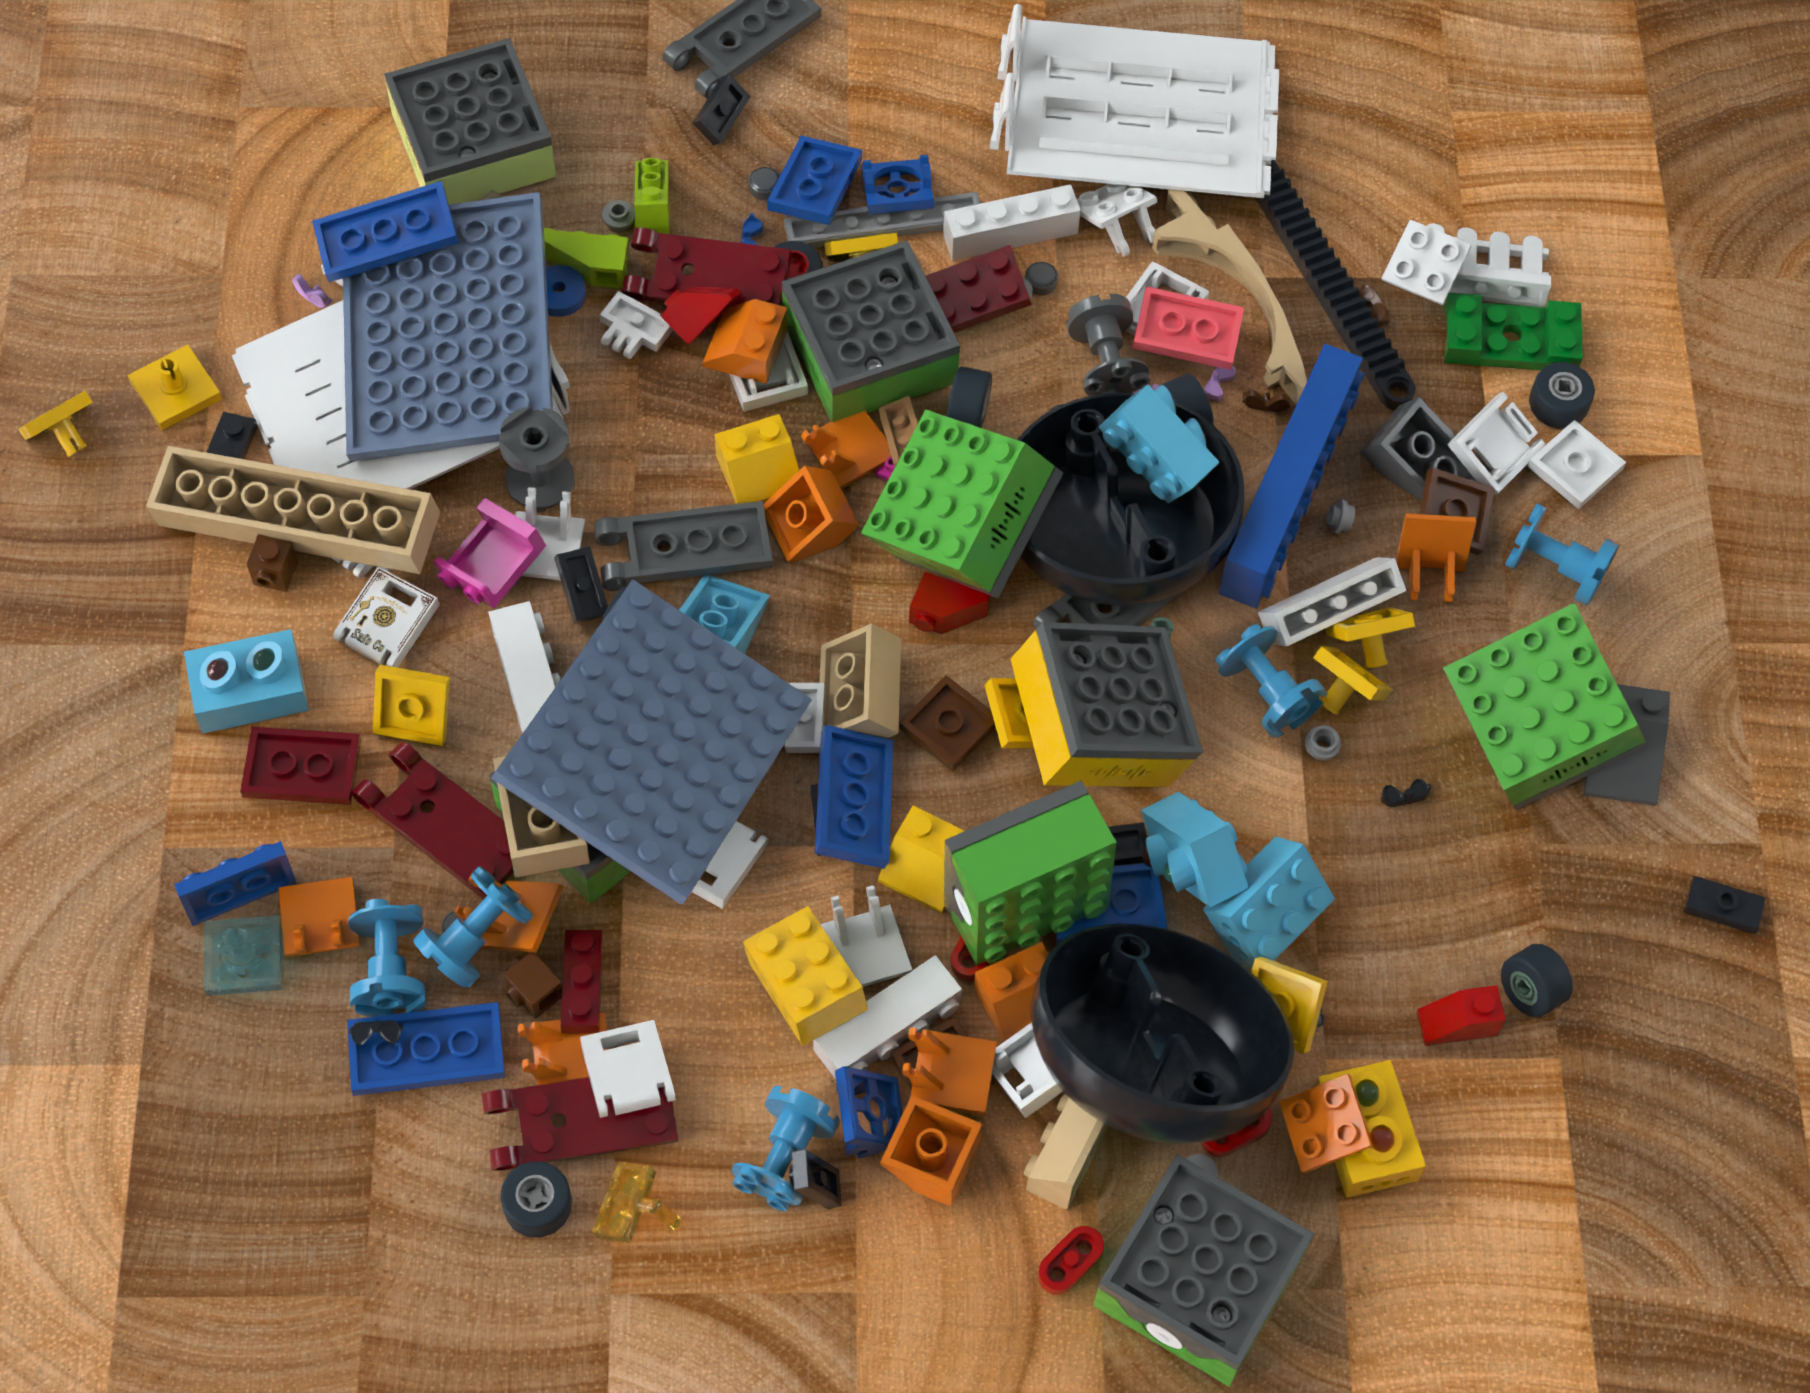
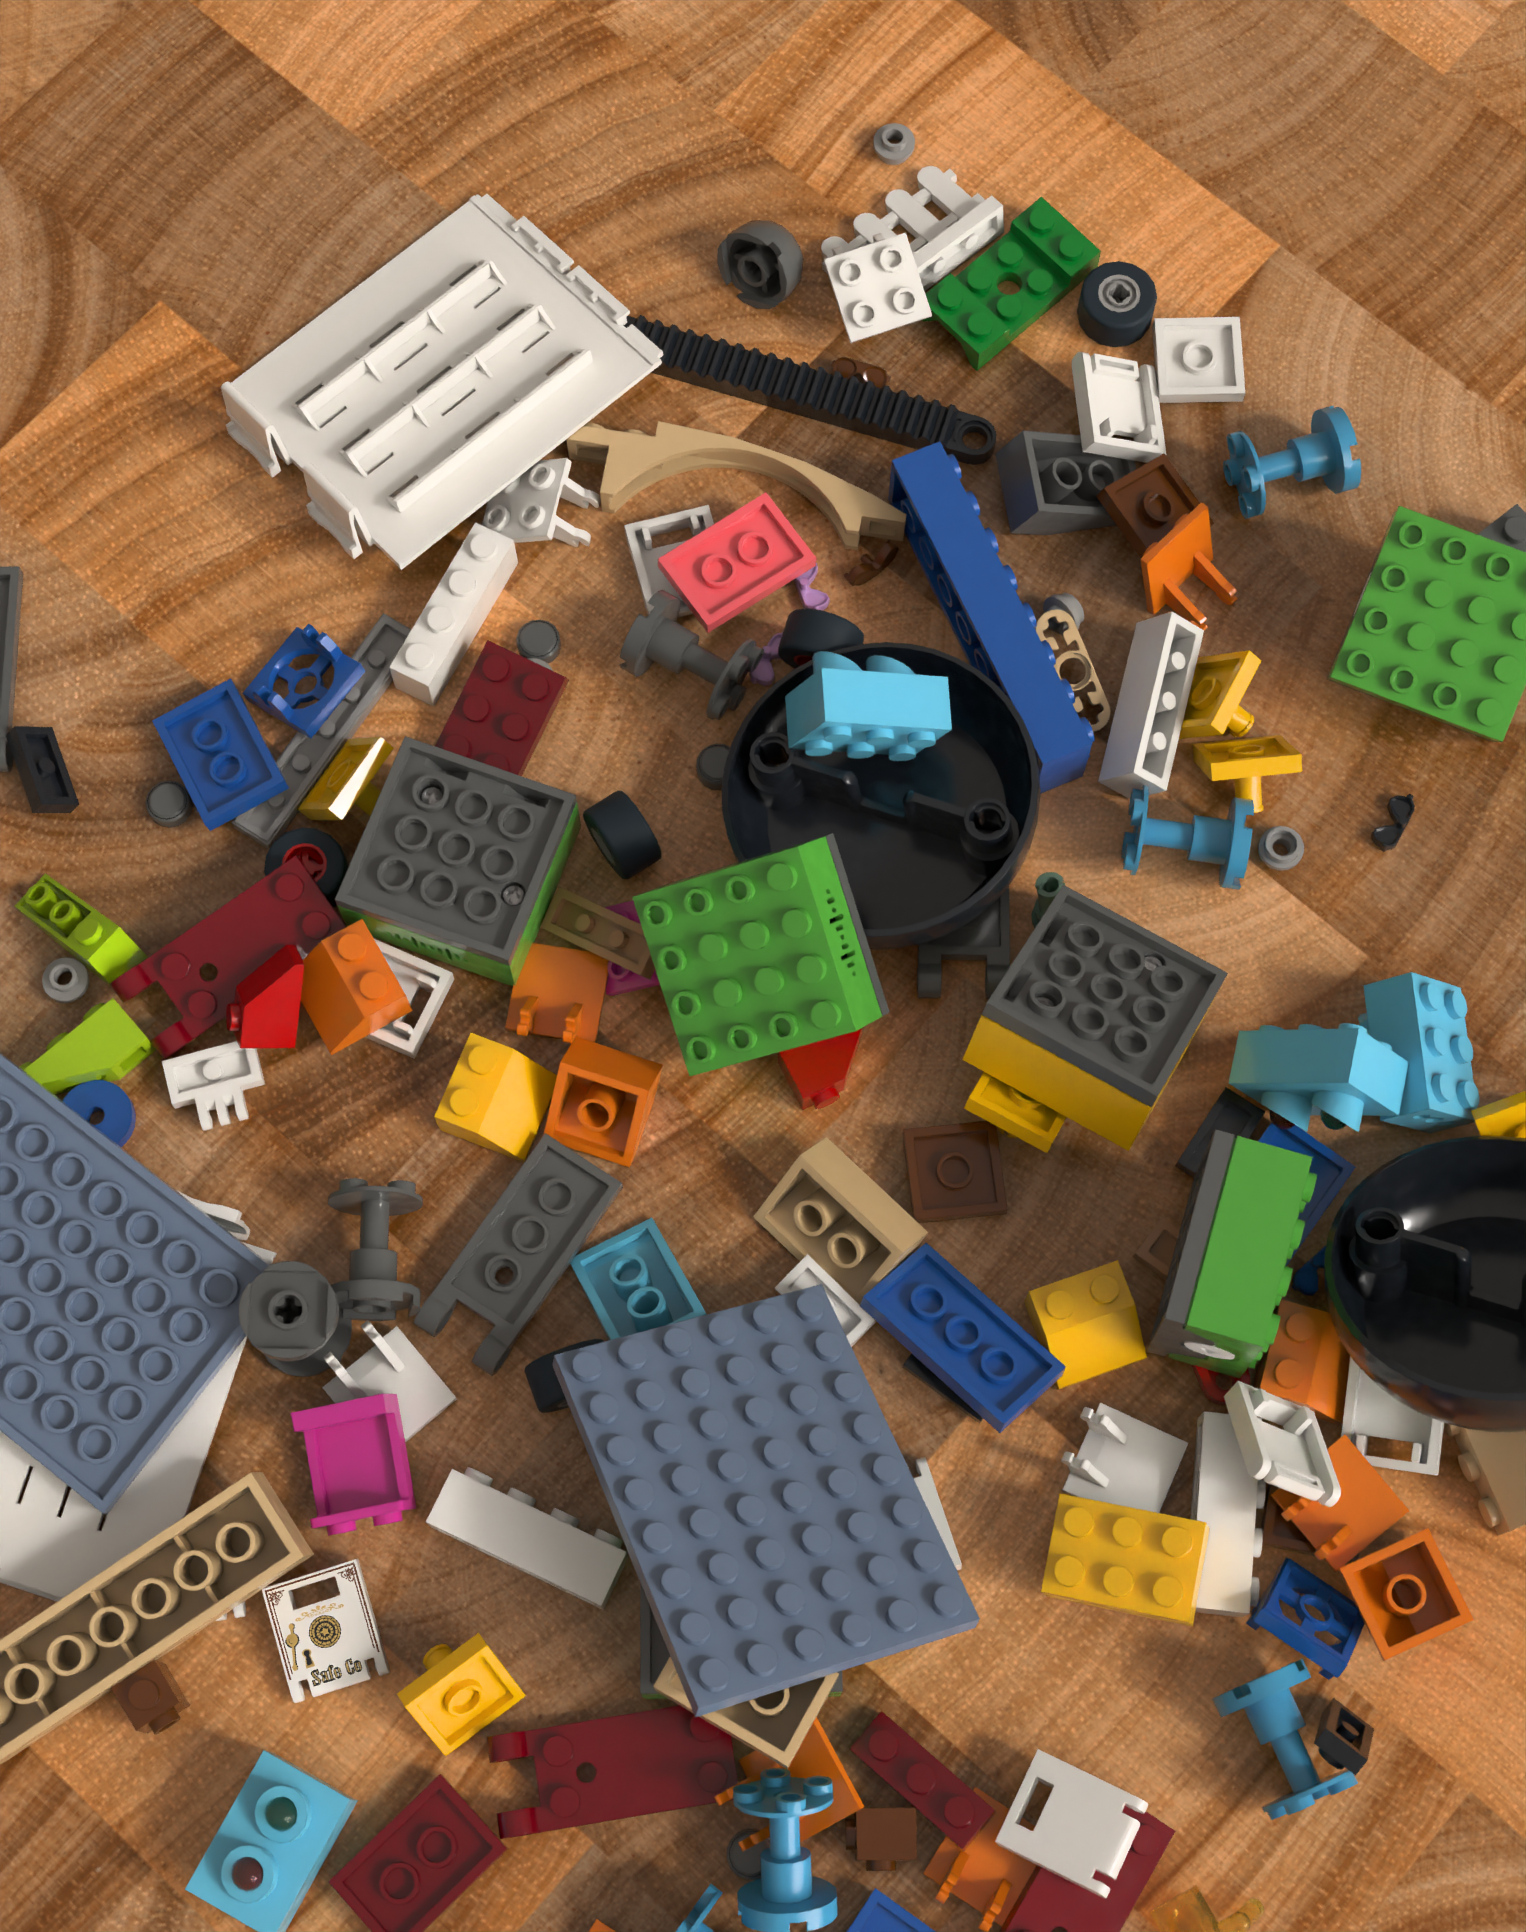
camera: 45 degrees left, 10 degrees up
black plate [554,546,608,624] -> none
blue piece [740,213,763,245] -> none
none -> dark grey piece [328,1178,423,1321]
none -> dark grey cylinder [717,220,804,309]
none -> light grey plate [873,123,915,165]
none -> tan beam [1035,609,1110,732]
none -> white container [1224,1381,1341,1507]

